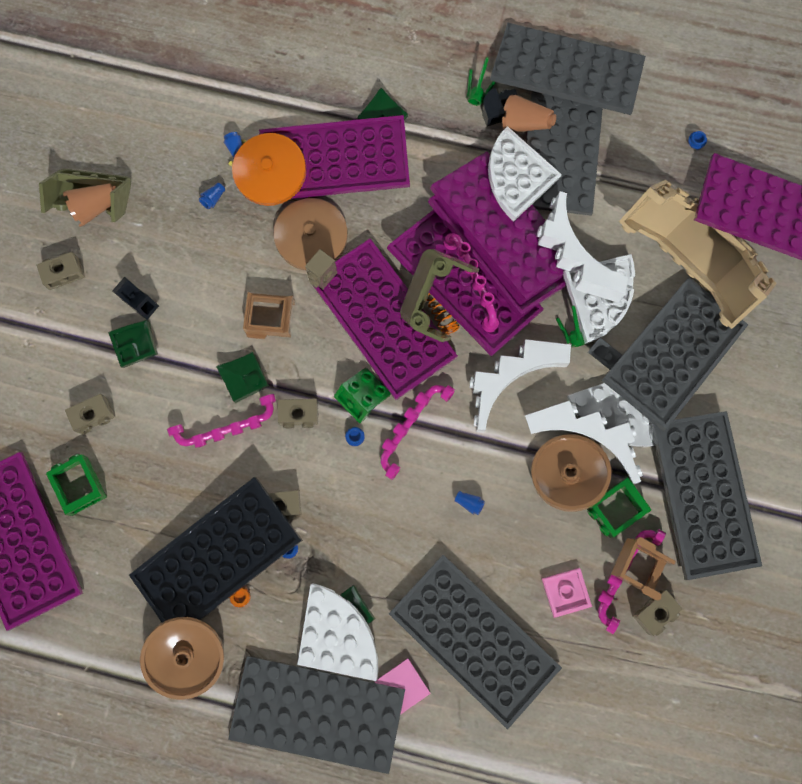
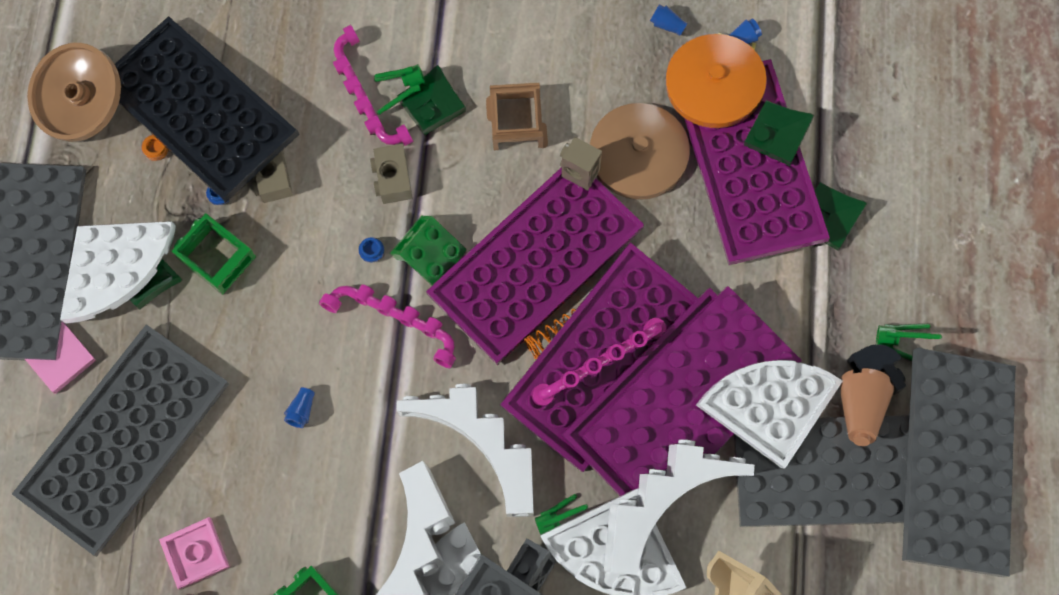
camera: 85 degrees right, 5 degrees down
olive windscreen [400,249,479,342] -> none
medium nougat dish [531,434,611,512] -> none
none -> green window [171,213,256,295]
none -> green plant [374,64,425,115]
none -> dark green plate [744,100,814,166]

